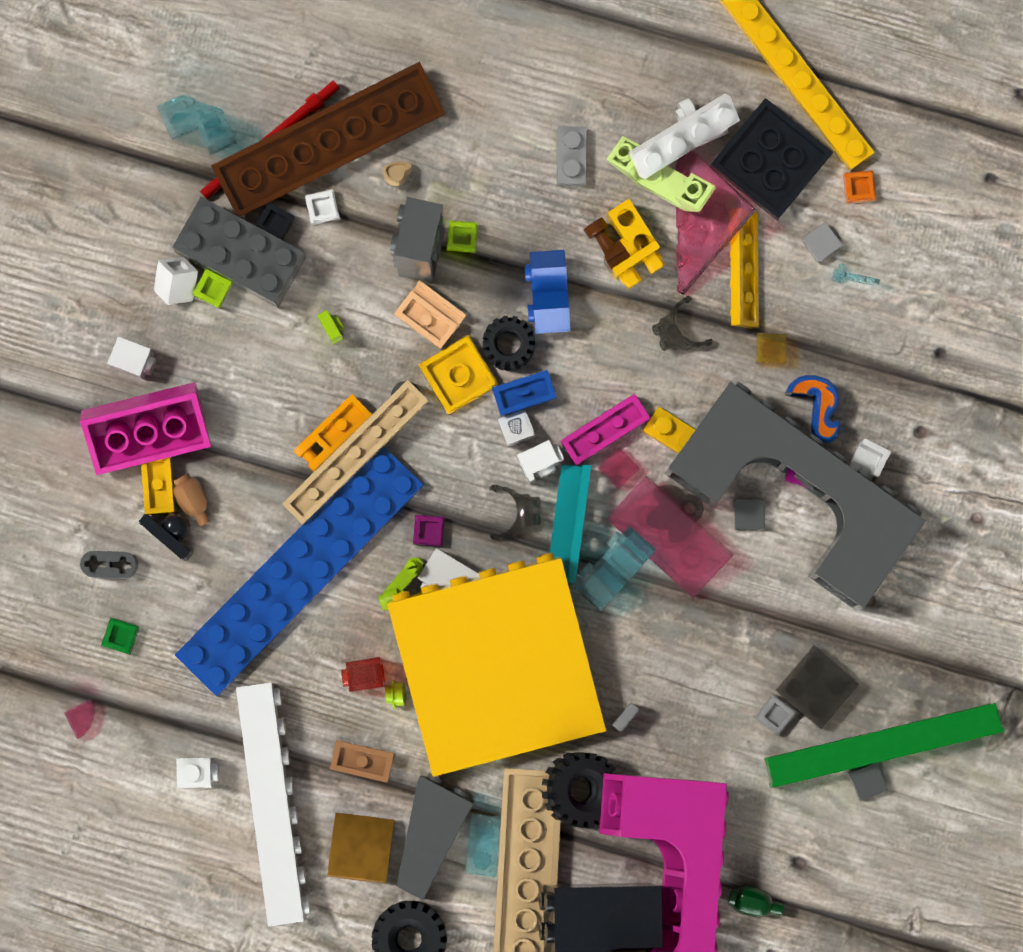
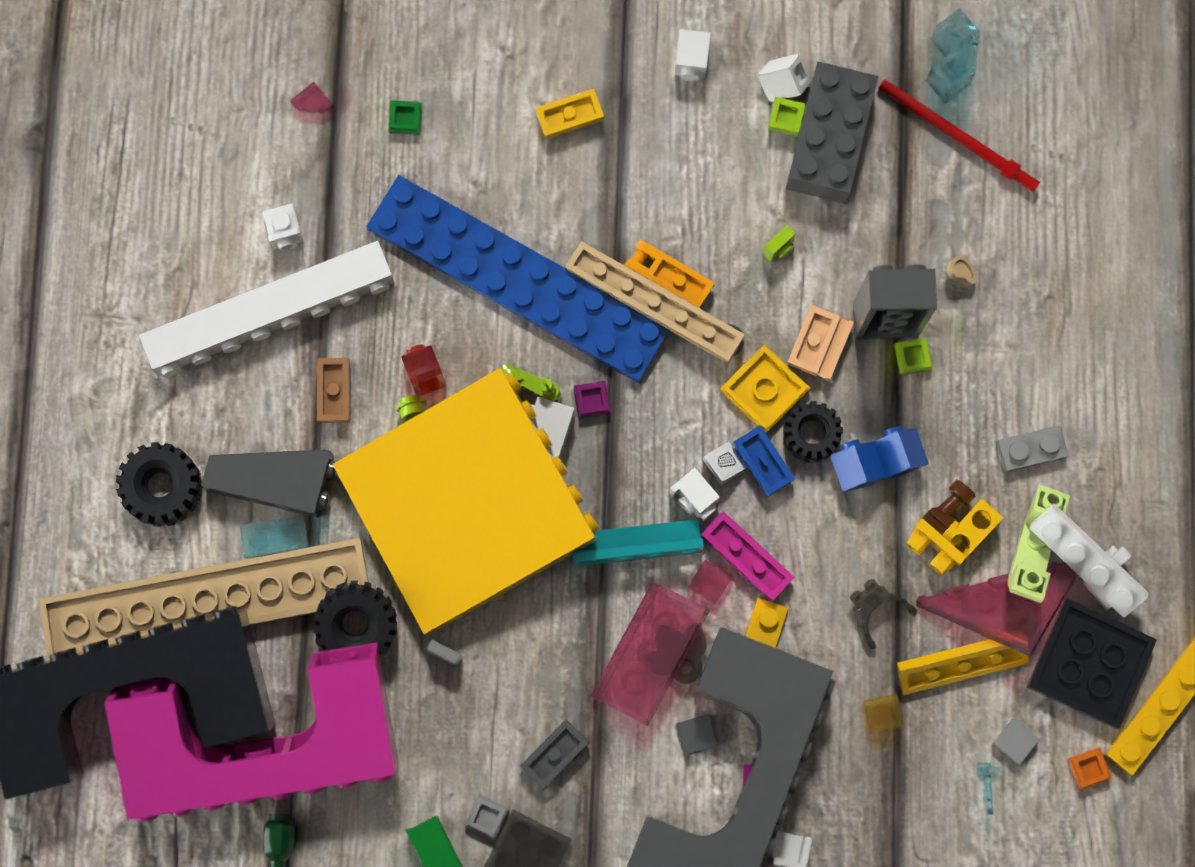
camera: 75 degrees right, 5 degrees down
dark pink slope [80,382,211,475] -> none
dark grey beam [80,551,138,579] -> none
black tile [139,512,194,561] -> none
medium nougat plant [173,473,210,526] -> none
reddish brown plate [211,61,446,217] -> none
black plate [256,202,295,240] -> none
white tile [305,189,340,225] -> none
pearl gold slope [327,813,395,884] -> none
clear smoke helmet [489,485,541,540] -> none
clear light blue brick [575,527,656,612] -> none
blue animal [785,375,841,445] -> none
none -> dark grey plate [520,719,590,789]

